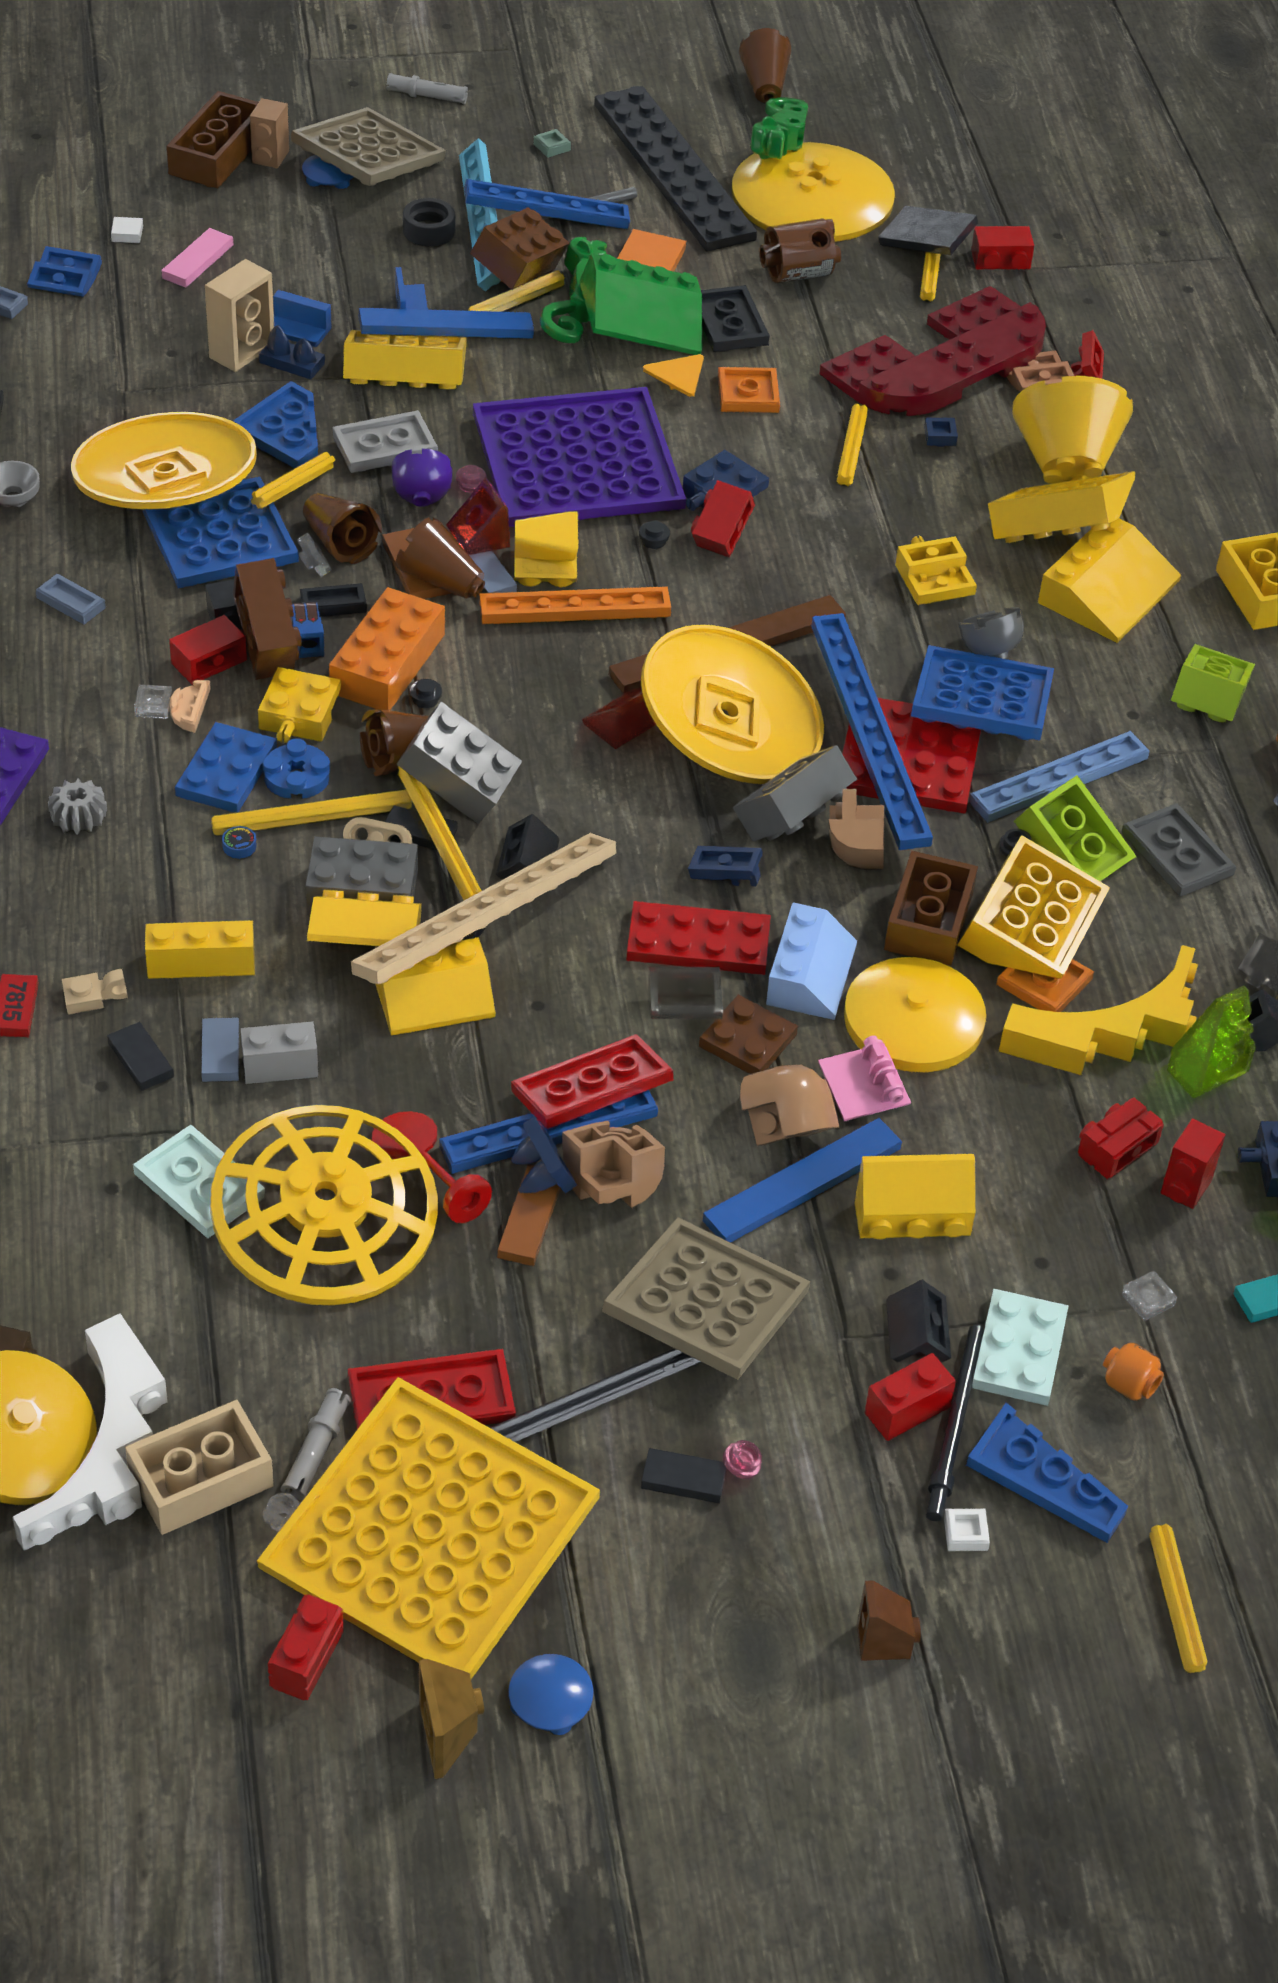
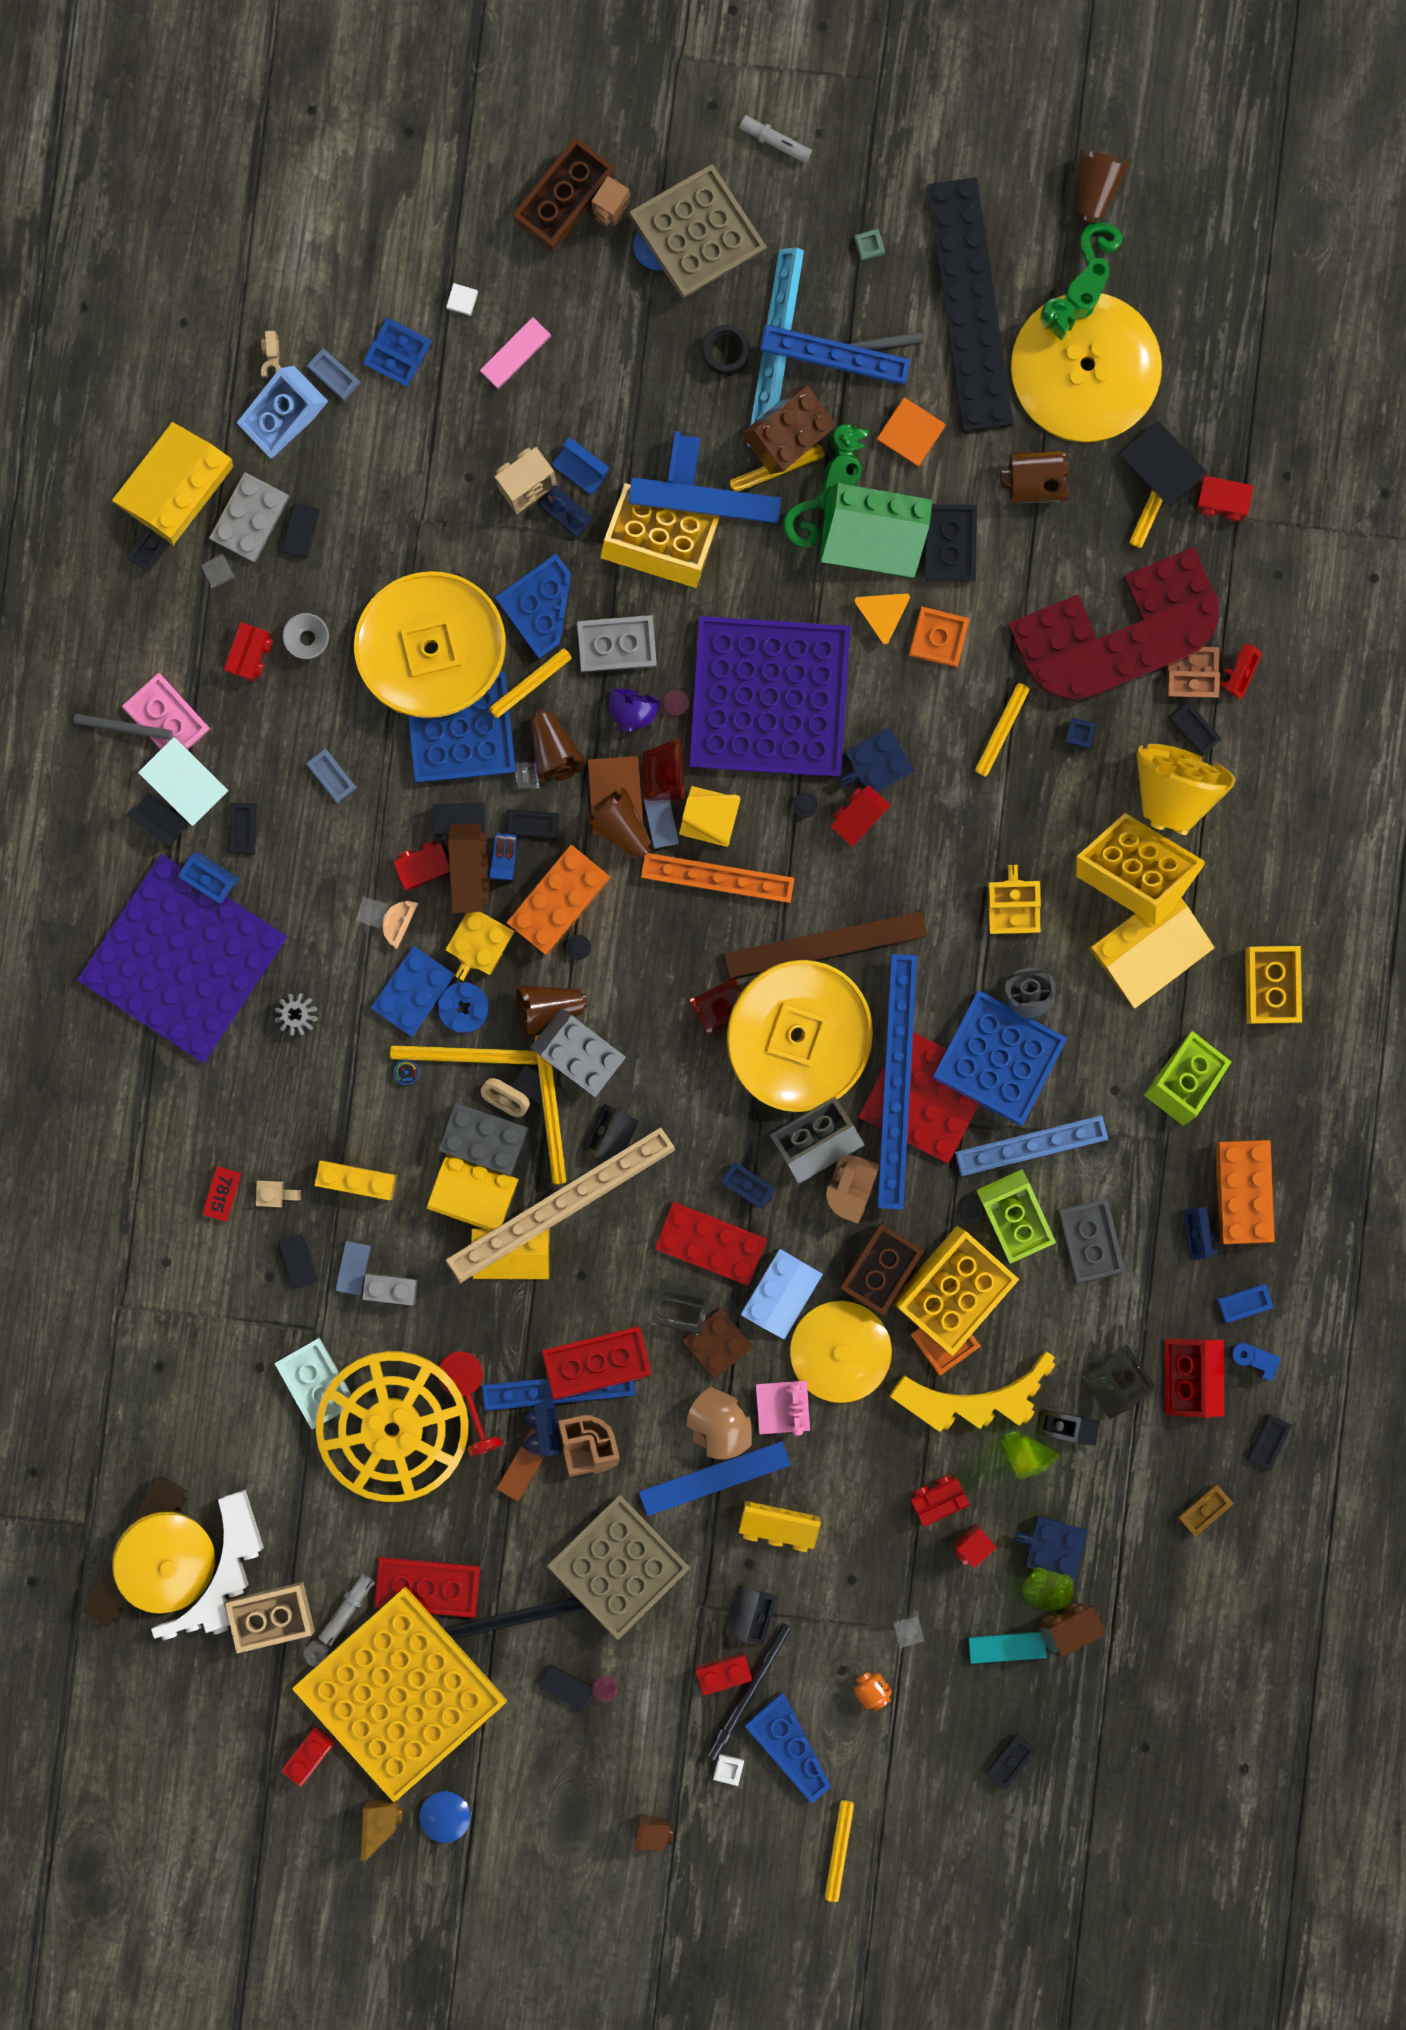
camera: 20 degrees right, 40 degrees up
light aqua plate [972,1289,1068,1406] -> none

